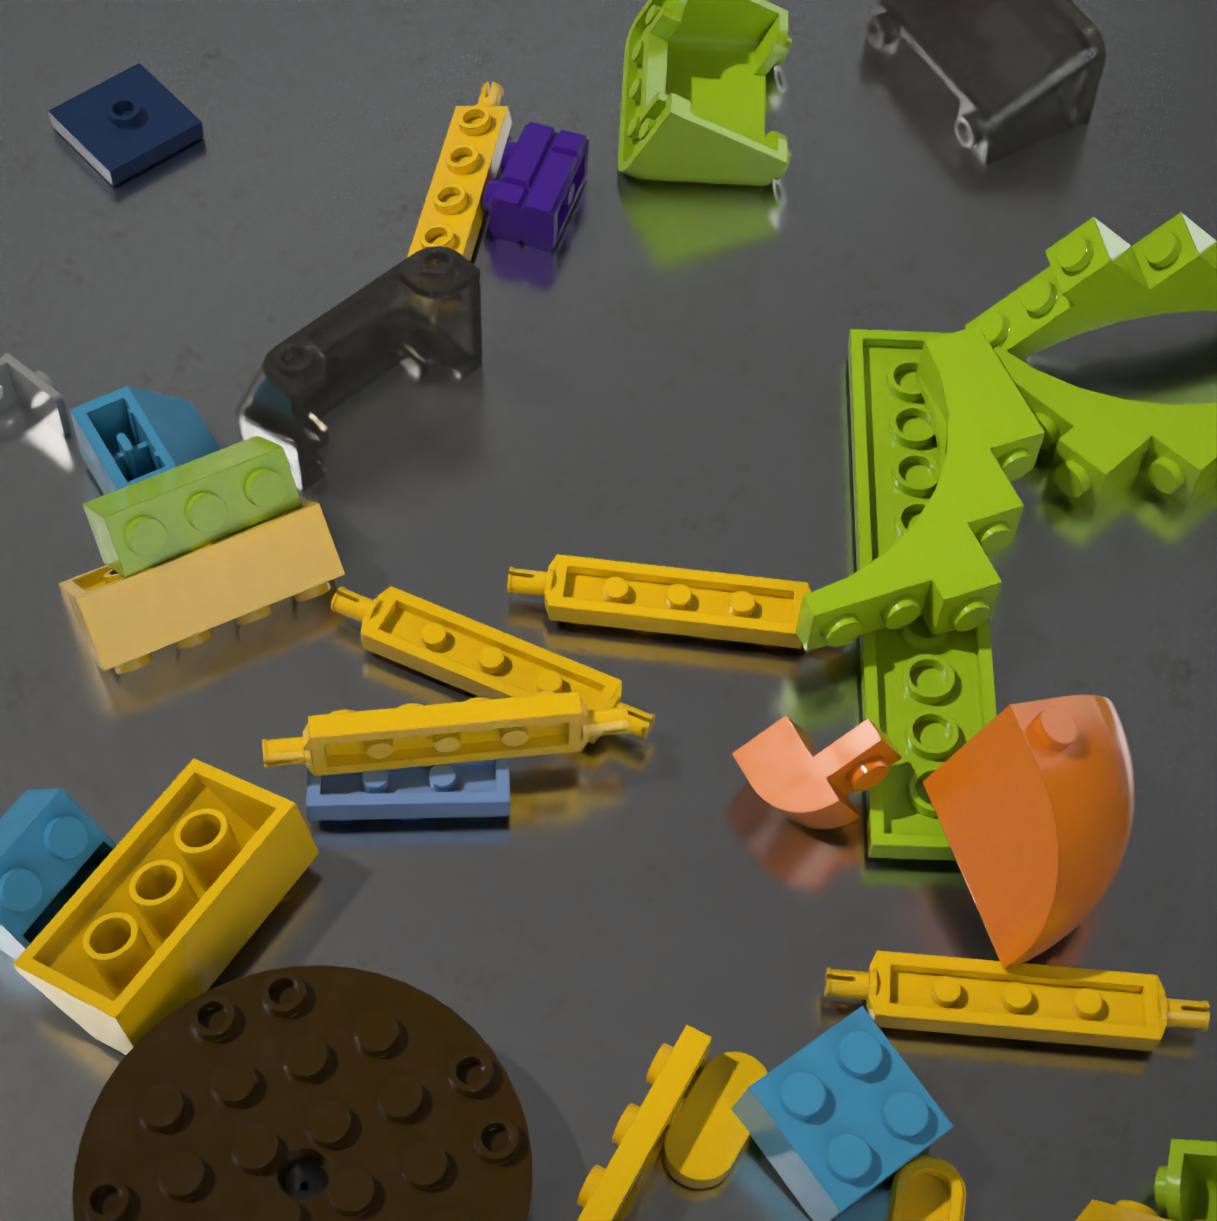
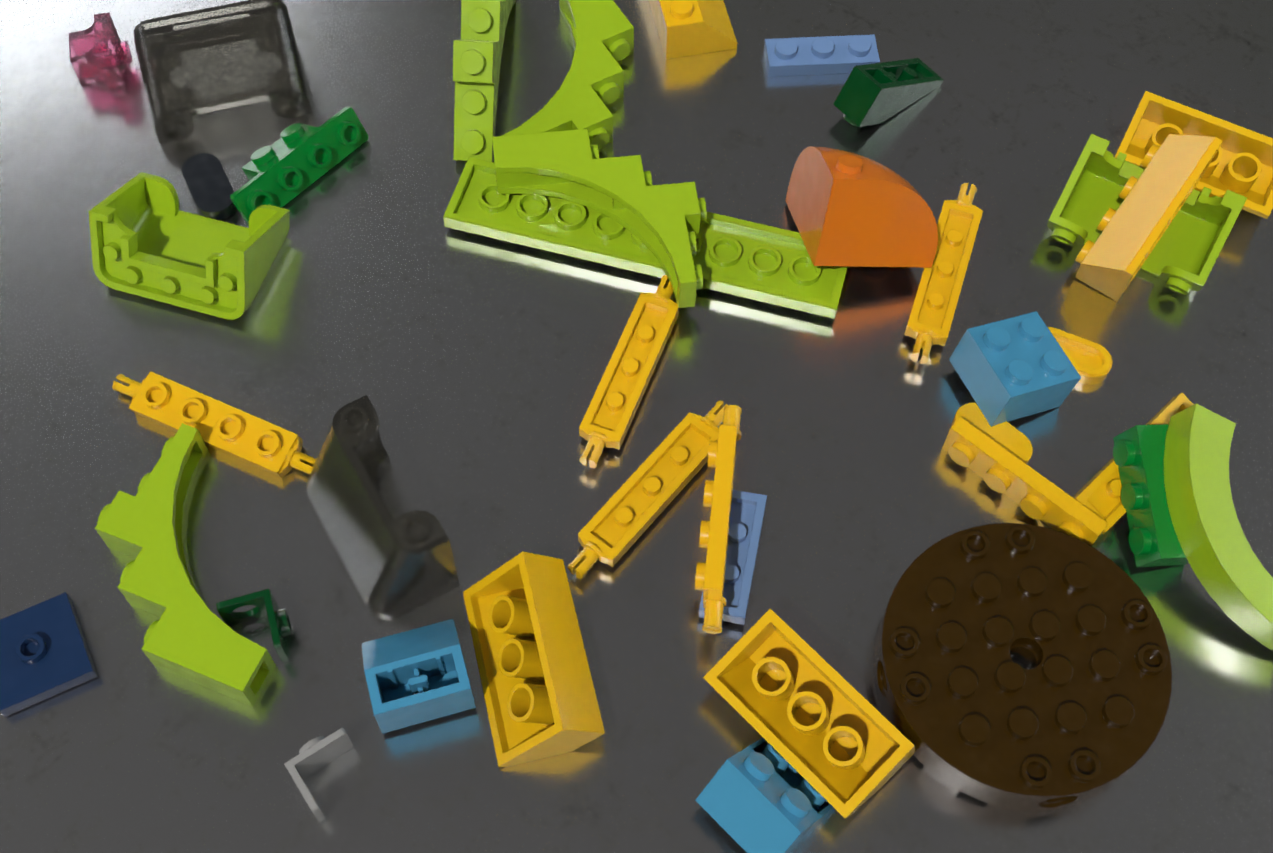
camera: 75 degrees left, 5 degrees up
lime brick [83,435,302,577] -> none
dark purple brick [482,122,589,252] -> none
orange brick [732,715,902,829] -> none
none -> lime arch [95,423,276,707]
none -> black tile [182,153,236,220]
none -> dark green bracket [216,588,293,663]
none -> green bracket [230,107,369,226]

